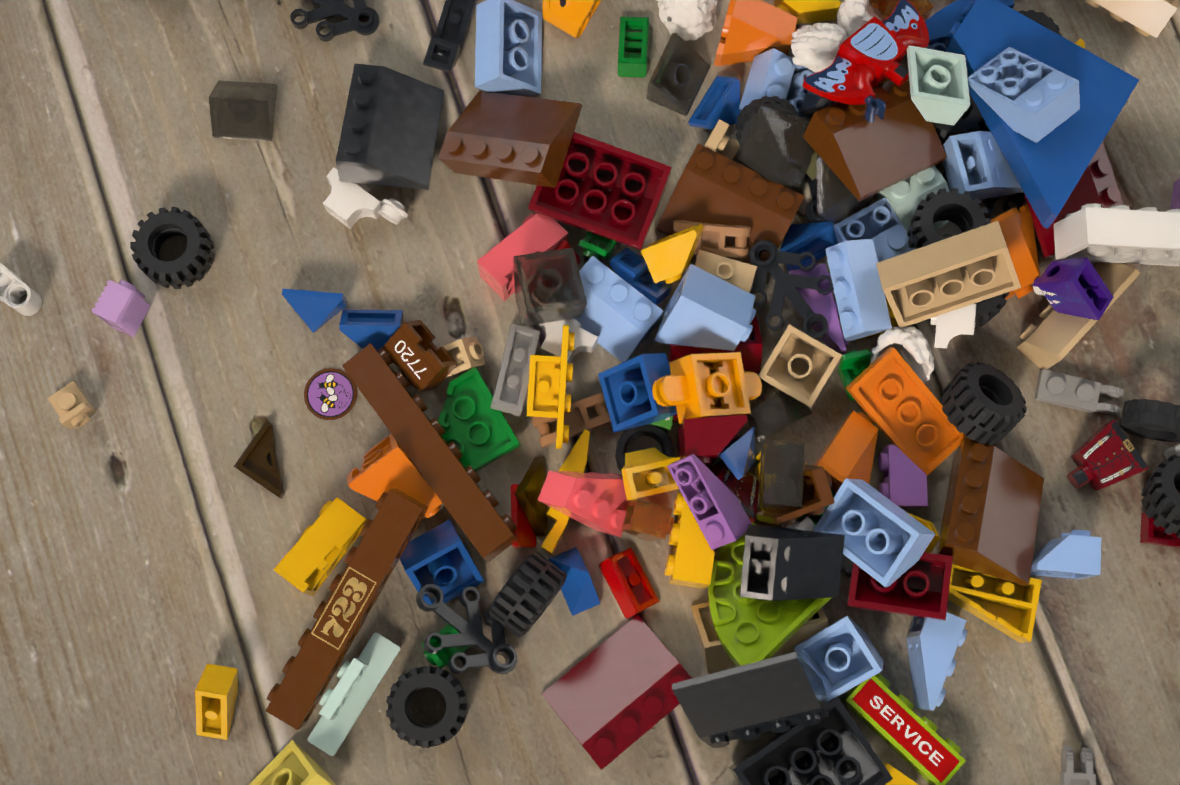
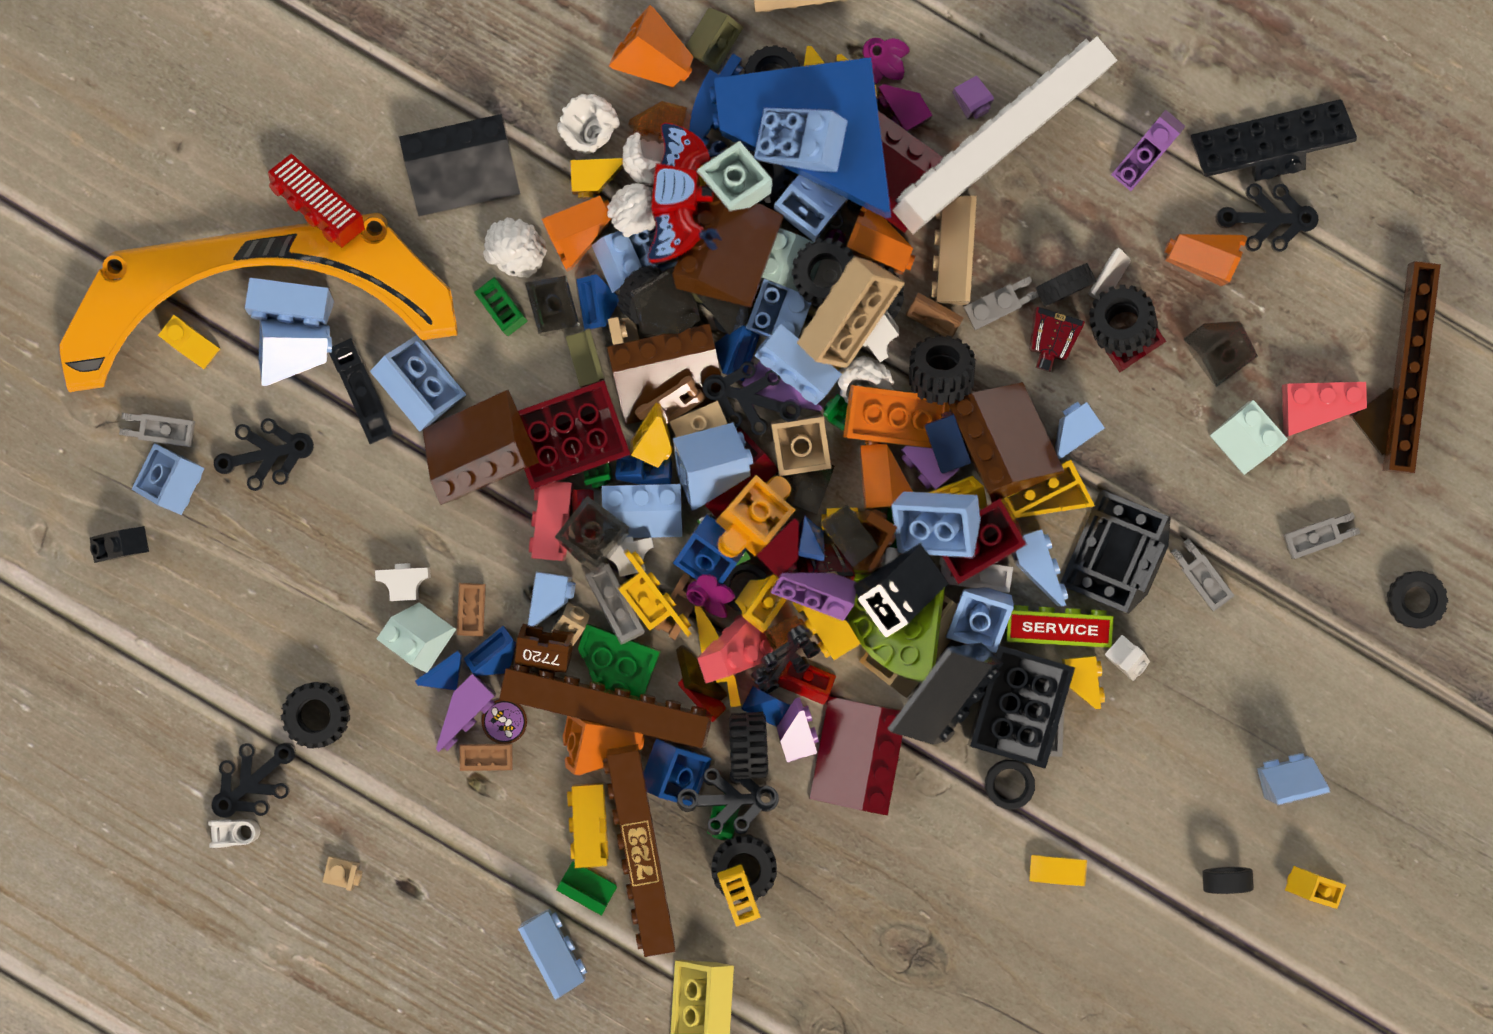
camera: 35 degrees left, 10 degrees up
lavender brick [92,279,150,338] -> none
yellow slope [195,664,238,740] -> none
clear smoke slope [209,80,277,141] -> none
dark brown tile [233,420,284,499] -> none
light aqua bracket [308,633,401,756] -> none
black slope [336,63,444,190] -> none
white plate [378,198,408,225] -> none
dark purple torso [1033,257,1114,320] -> none
none -> black plant [211,743,296,818]
none -> light aqua slope [377,603,456,673]
none -> medium lavender slope [436,674,496,752]
none -> medium nougat plate [457,583,486,636]
none -> medium nougat plate [460,744,513,771]
none -> light blue slope [518,908,587,1000]
none -> light blue slope [528,572,576,626]
none -> green panel [556,861,617,916]
none -> olive panel [566,328,605,387]
none -> magenta plate [686,574,735,618]
none -> yellow slope [717,865,761,927]
none -> black plant [751,625,821,693]
none -> slope [777,697,819,762]
none -> magenta plate [862,38,910,85]
none -> magenta slope [877,84,933,132]
none -> medium nougat plate [906,292,964,338]
none -> dark blue panel [924,411,971,474]
none -> white plate [939,557,1013,593]
none -> black slope [1060,490,1171,614]

